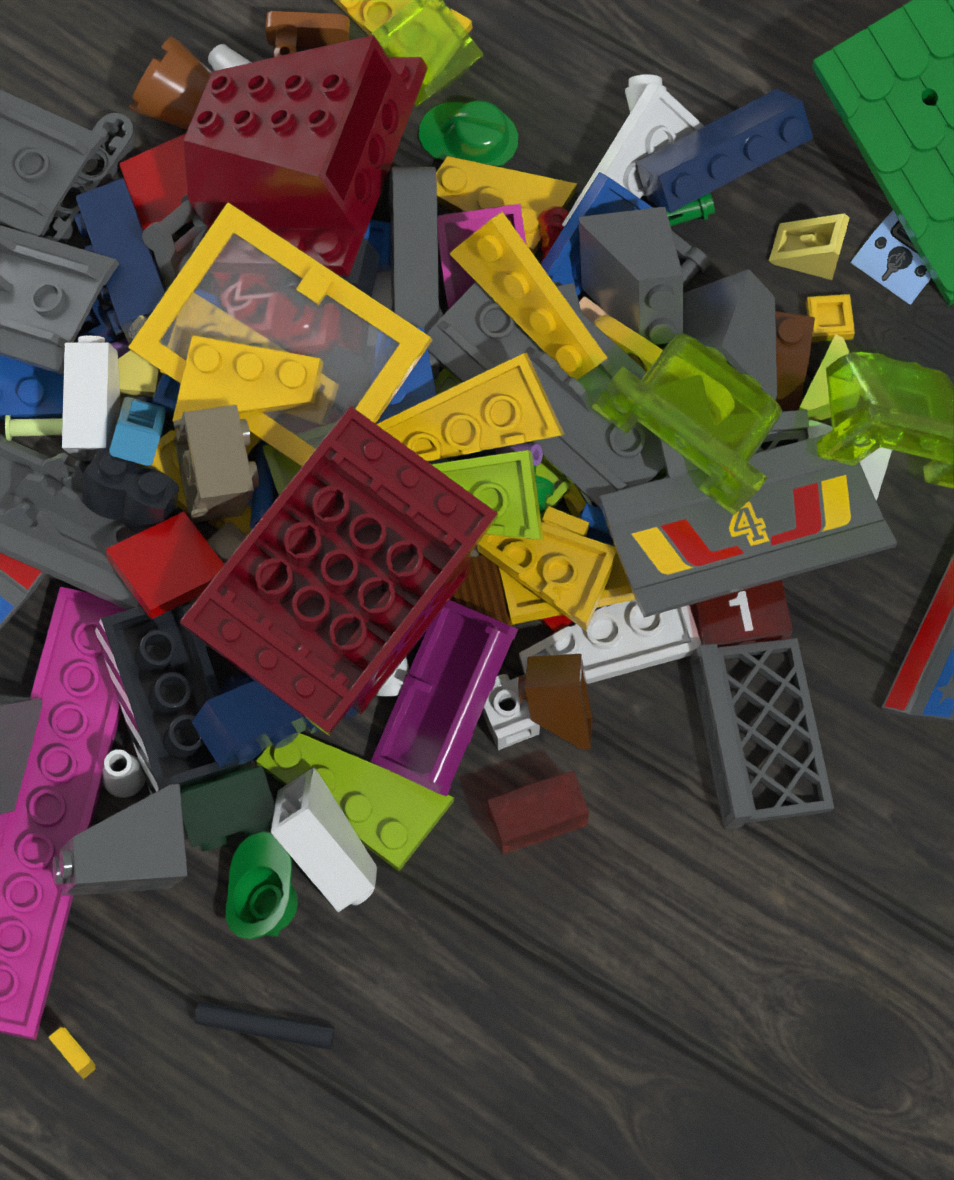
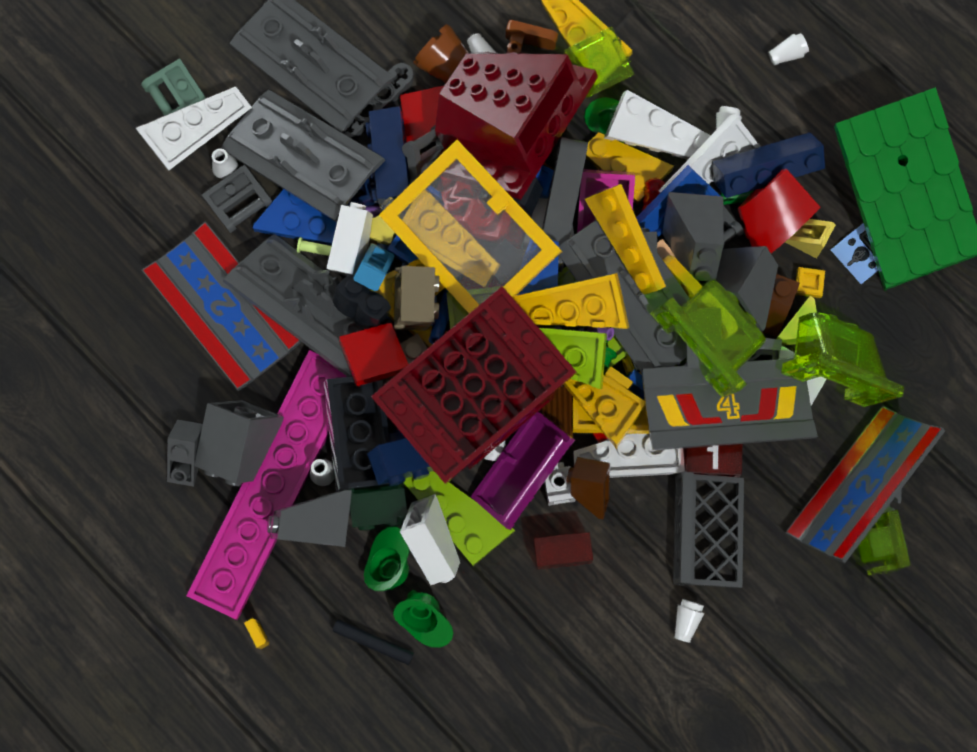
camera: 15 degrees right, 5 degrees up
yellow wing [173,335,324,422] -> none
none -> green piece [393,590,454,647]
none -> white wing [604,90,711,160]
none -> white cone [674,599,705,643]
none -> red slope [738,169,820,253]

